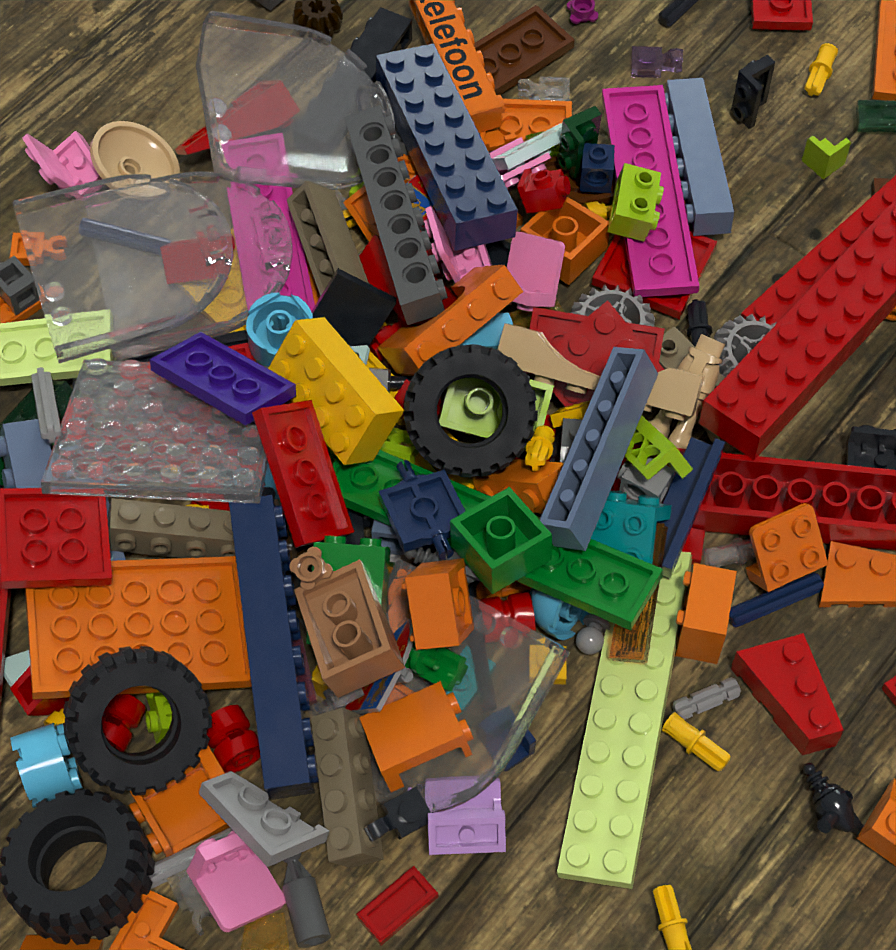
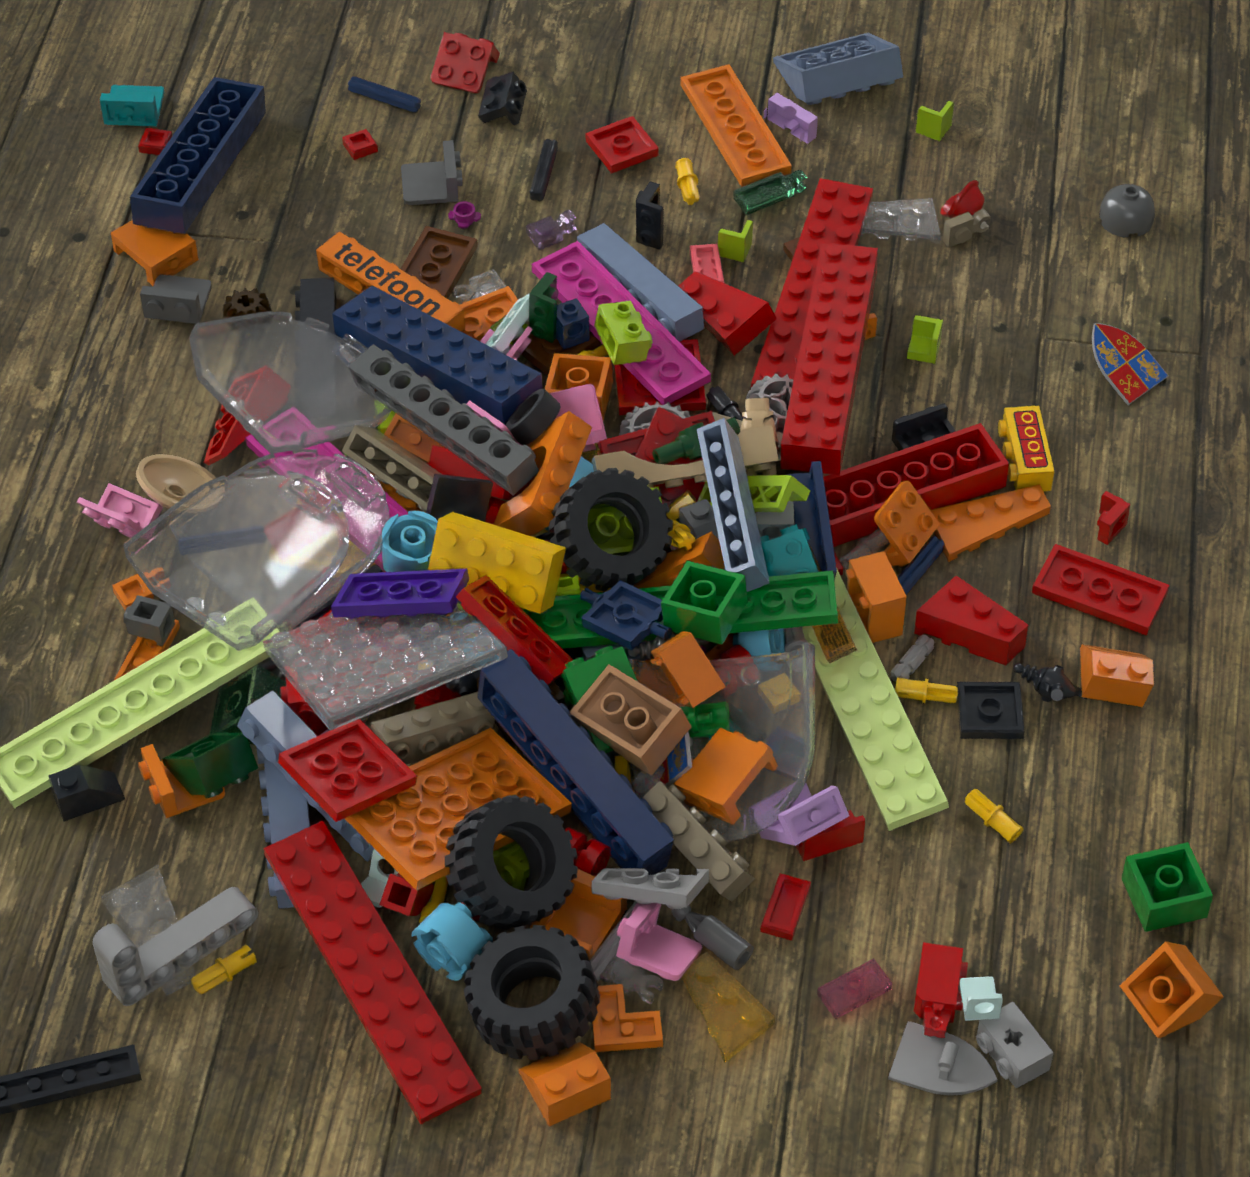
camera: 30 degrees left, 10 degrees down
light grey axle [31,367,62,443] -> none
medium nougat plate [290,547,333,590] -> none
black plate [364,786,431,842] -> none
red brick [517,168,571,213] -> none
none -> black tyre [506,389,561,445]
none -> dark green pin [652,417,740,464]
none -> red wedge [678,271,777,356]
none -> coral plate [690,244,724,283]
none -> red panel [796,810,865,862]
none -> black tile [957,682,1025,739]

